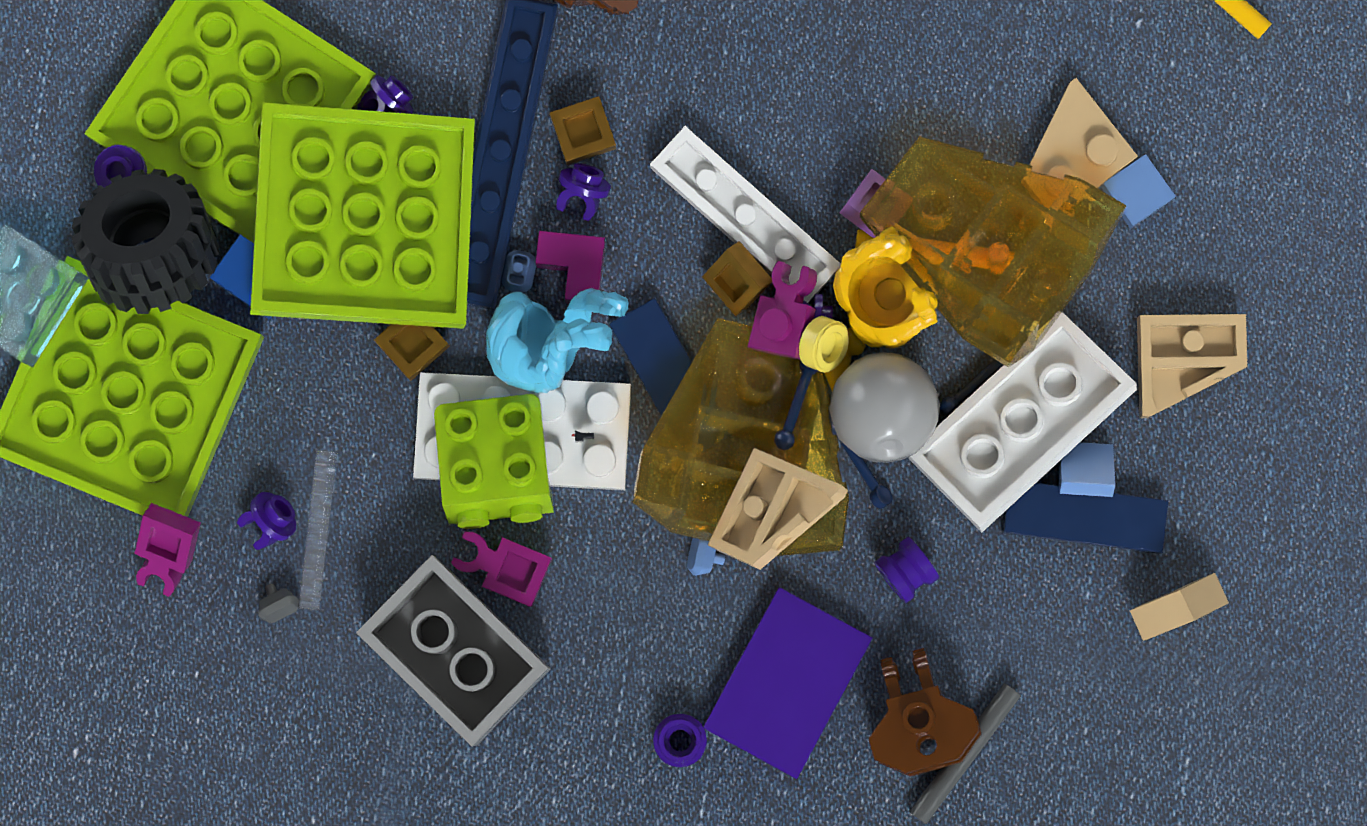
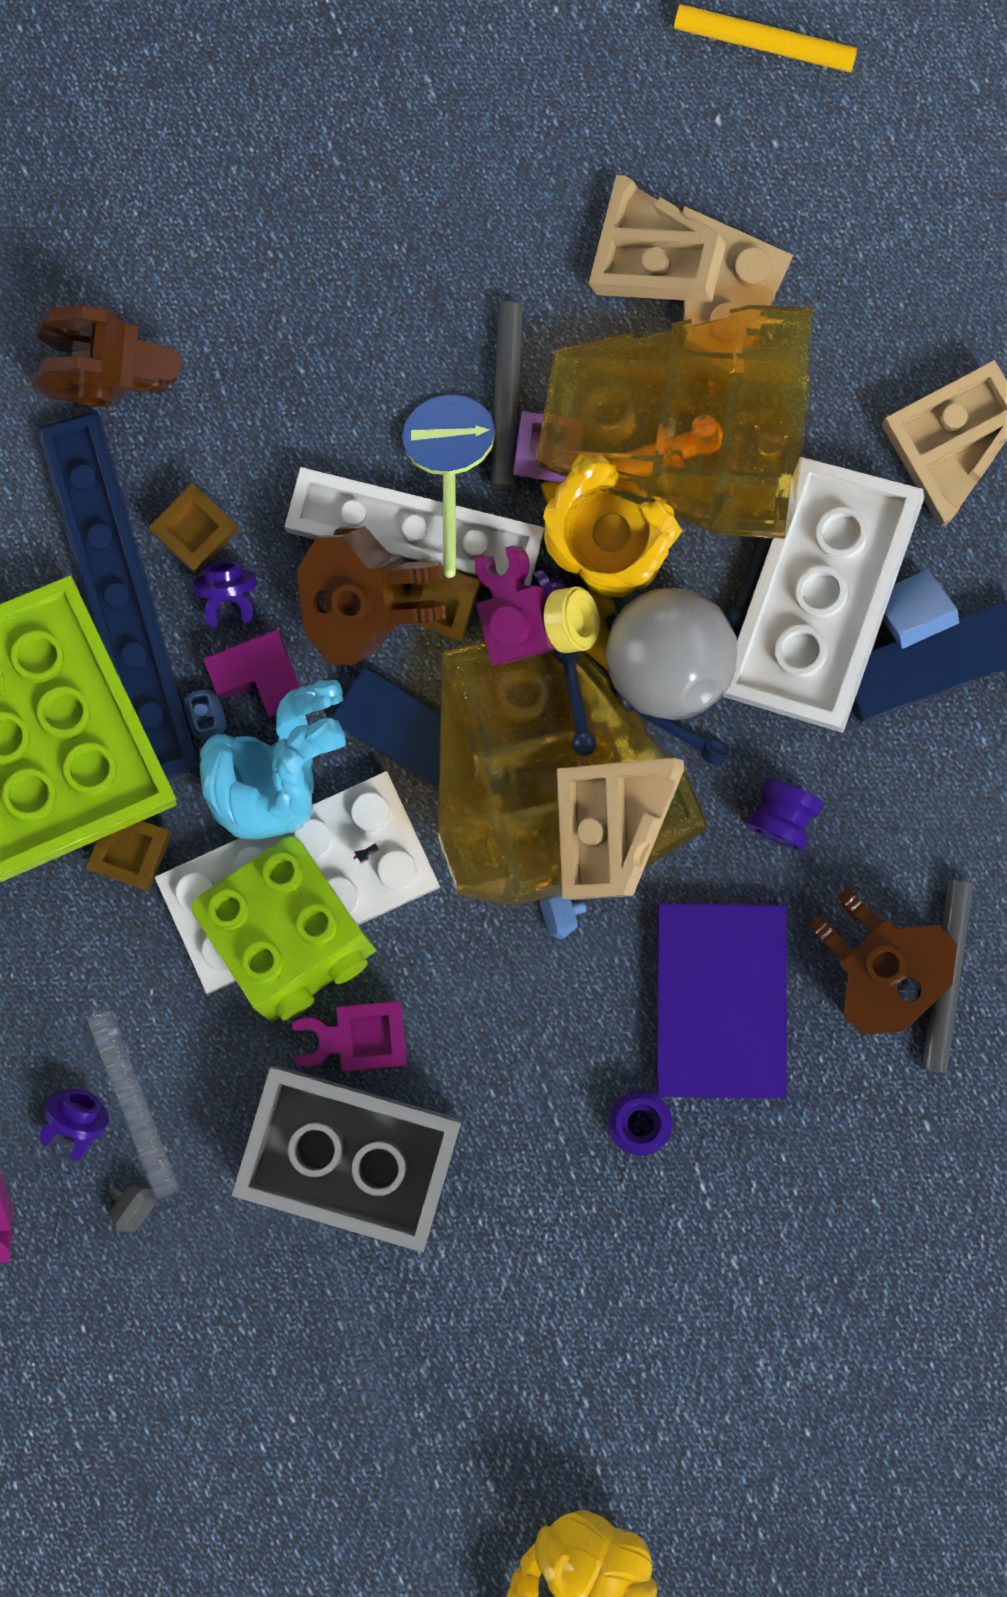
camera: 30 degrees left, 0 degrees up
medium blue tile [1100,154,1176,229] -> none
none -> reddish brown hinge [296,526,446,665]
none -> blue piece [402,395,495,578]
none -> dark grey bar [490,301,523,490]
none -> tan wing [589,175,726,302]

